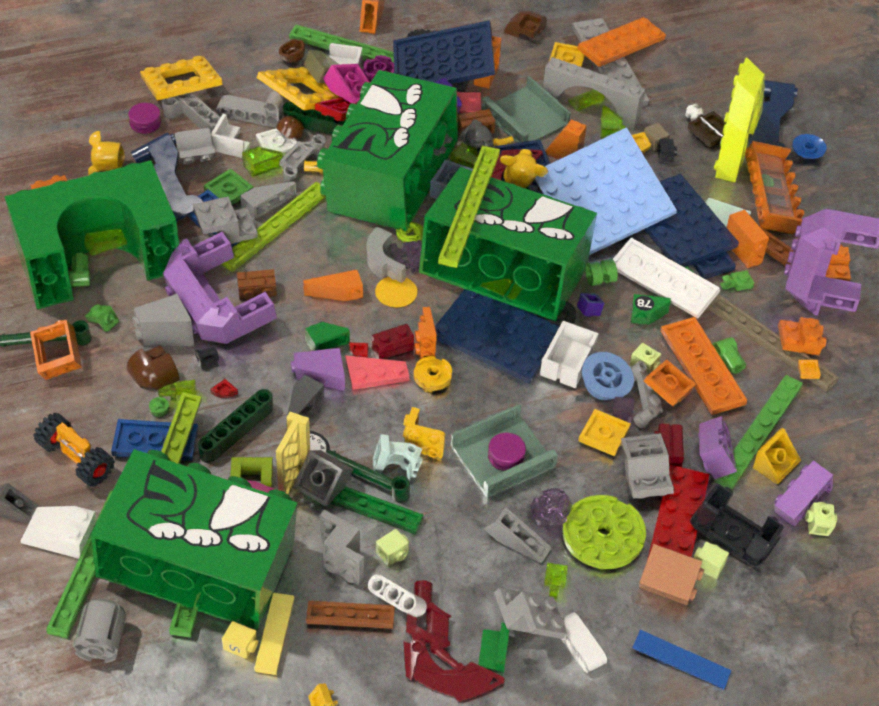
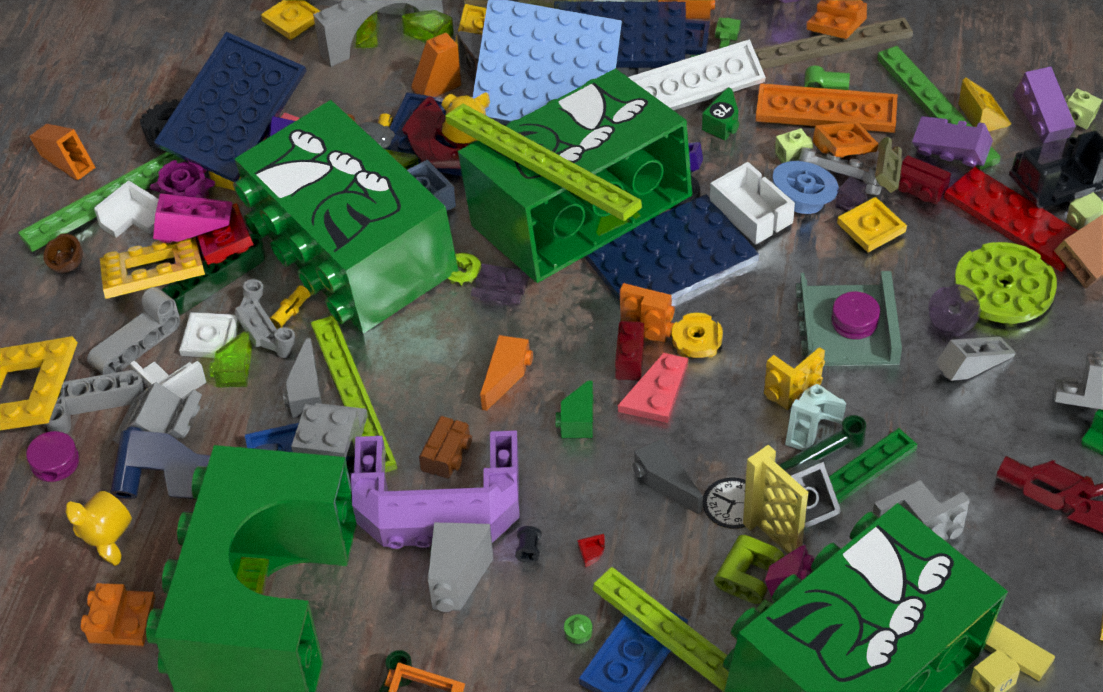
camera: 55 degrees left, 0 degrees up
bright green bracket [85,304,119,332] -> none
reddish brown brick [127,345,180,390] -> none
clear neon green slope [158,380,197,402] -> none
dark green beam [198,389,273,463] -> none
bright green plate [204,169,254,205] -> none
reddish brown helmet [275,116,304,139] -> none
medium lavender slope [290,348,345,390] -> none
olive slope [304,50,339,83] -> none
dark orange plate [306,600,395,629] -> none
red tile [349,342,368,358] -> none
light grey arch [366,227,406,283] -> none
white beam [368,575,427,617] -> none
yellow sticker [375,277,418,307] -> none
yellowish green brick [376,529,409,567] -> none
sand green panel [481,76,571,143] -> none
reddish brown brick [504,11,547,38] -> none
clear neon green plate [544,563,568,599] -> none
light grey bracket [621,433,674,498] -> none
light orange tile [798,360,821,379] -> none
none -> olive hinge [875,137,902,193]

